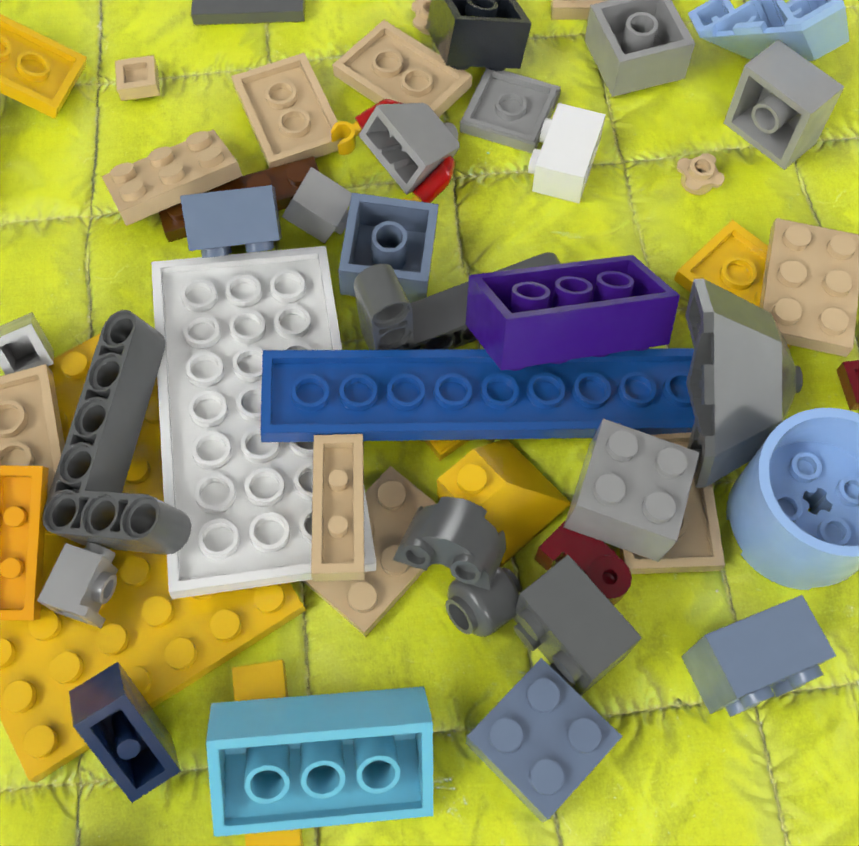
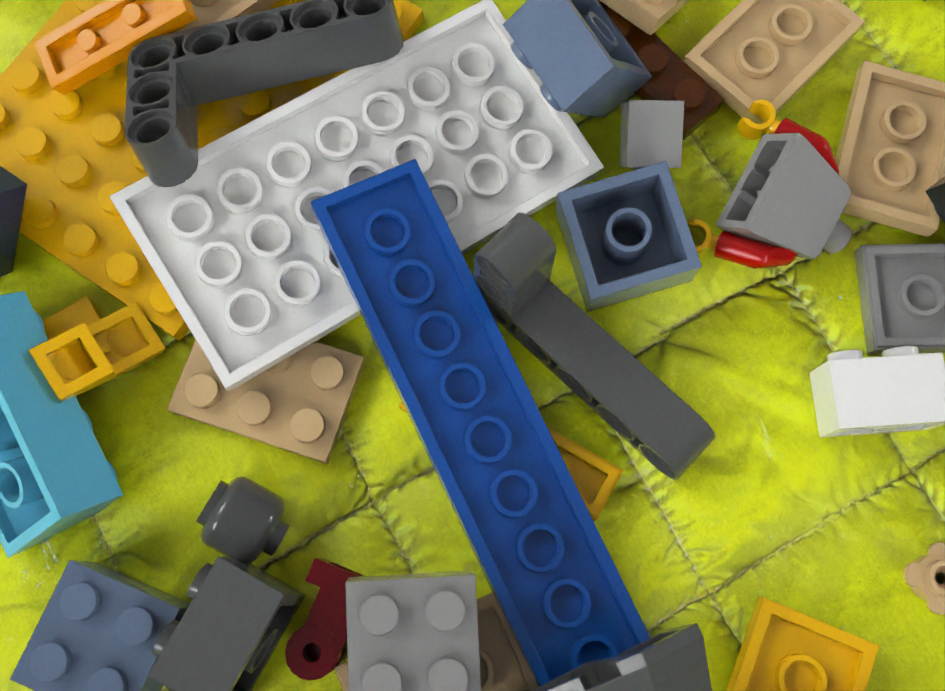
camera: 65 degrees right, 10 degrees up
light grey brick [37,542,118,628] -> none
tan plate [311,434,365,581] -> none
dark grey cylinder [393,496,506,590] -> none
yellow slope [437,439,571,567] -> none
dark purple brick [465,255,680,371] -> none
none -> yellow slope [29,301,165,402]

